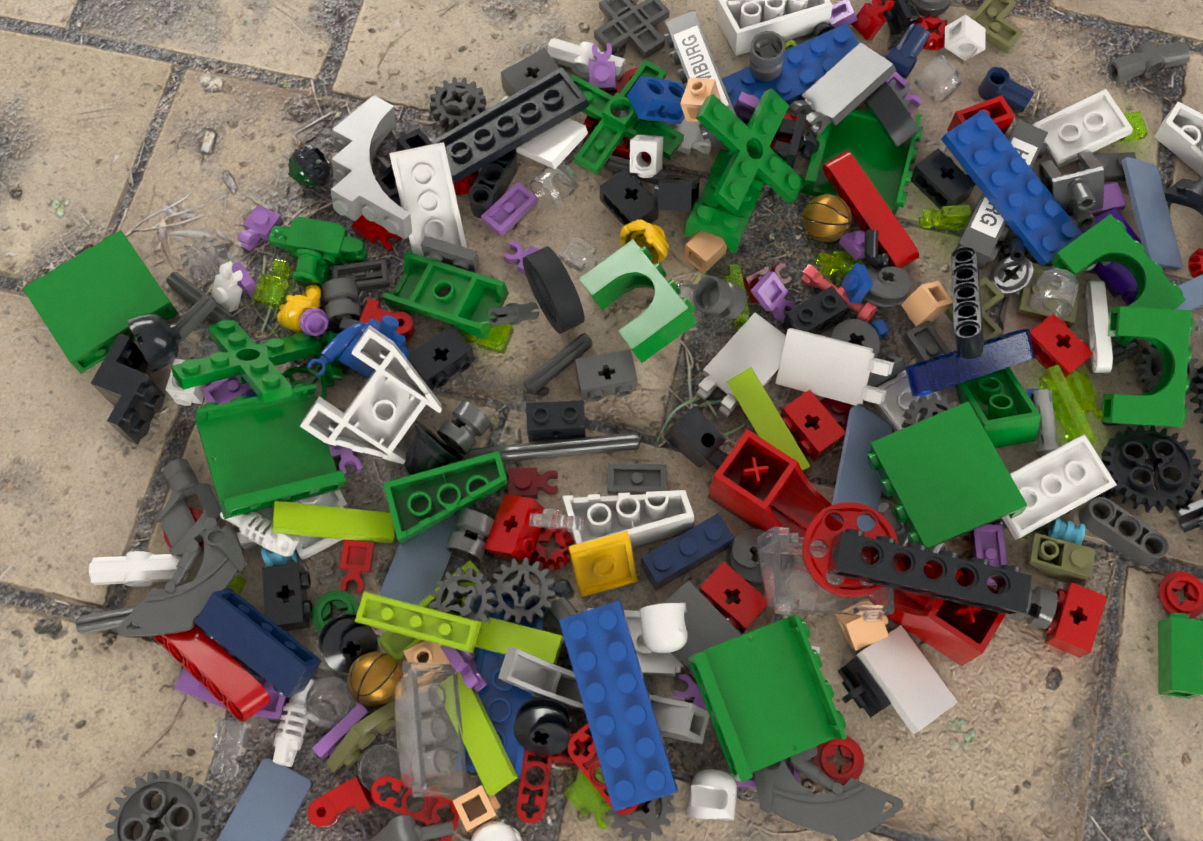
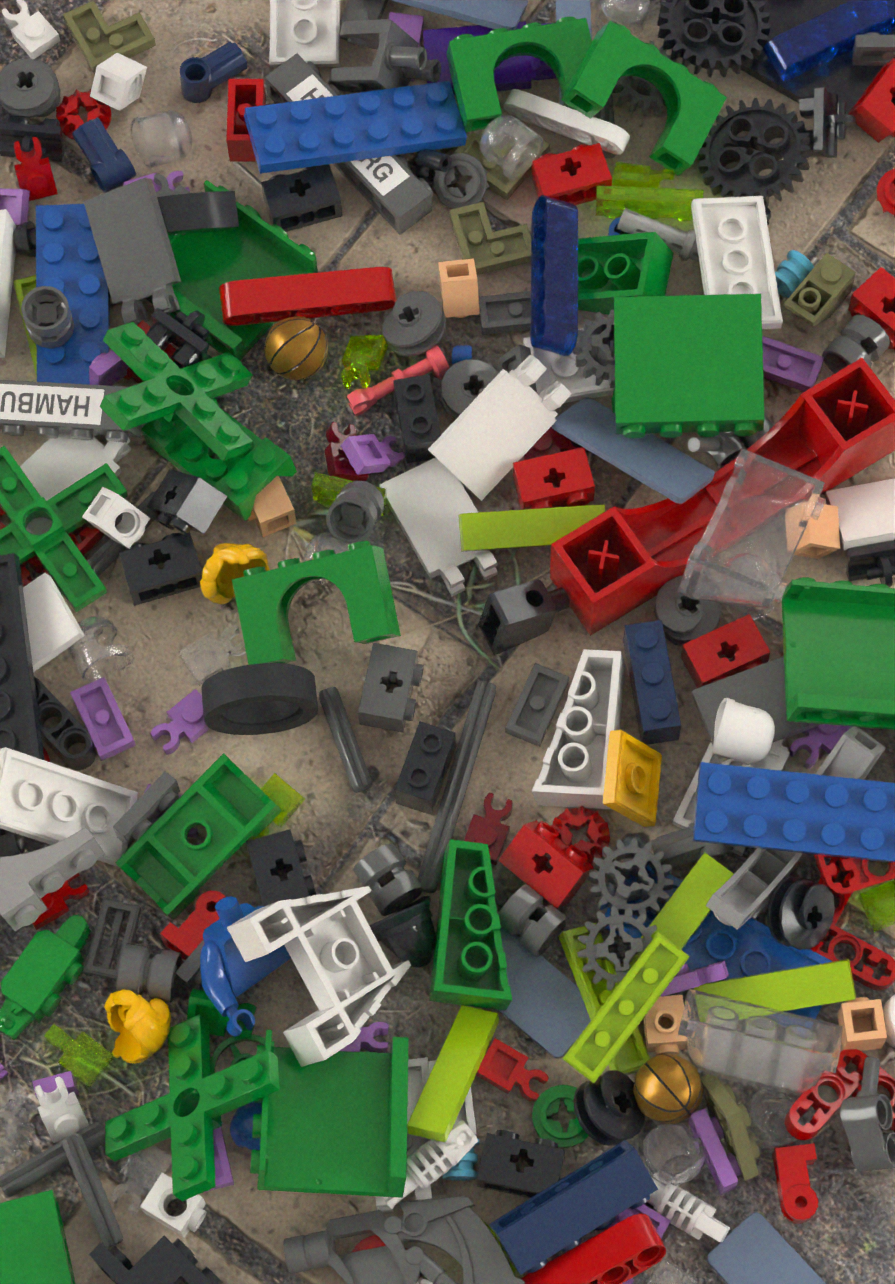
camera: 65 degrees left, 0 degrees up
black cylinder [127,314,182,372] -> none
green piece [292,249,330,288] -> none
medium lavender plate [299,308,328,336] -> none
dark grey pin [487,302,539,326] -> none
clear plate [529,509,585,530] -> none
blue brick [627,76,685,124] -> none
light nougat brick [680,78,720,122] -> none
red wedge [802,502,899,598] -> none
black brick [828,529,1032,616] -> none
medium lavender plate [839,230,866,260] -> none
blue plate [841,263,873,304] -> none
black arm [864,230,889,269] -> none
clear neon green plate [919,205,971,231] -> none
black beam [951,246,984,359] -> none
dark grey beam [1079,497,1169,565] -> none

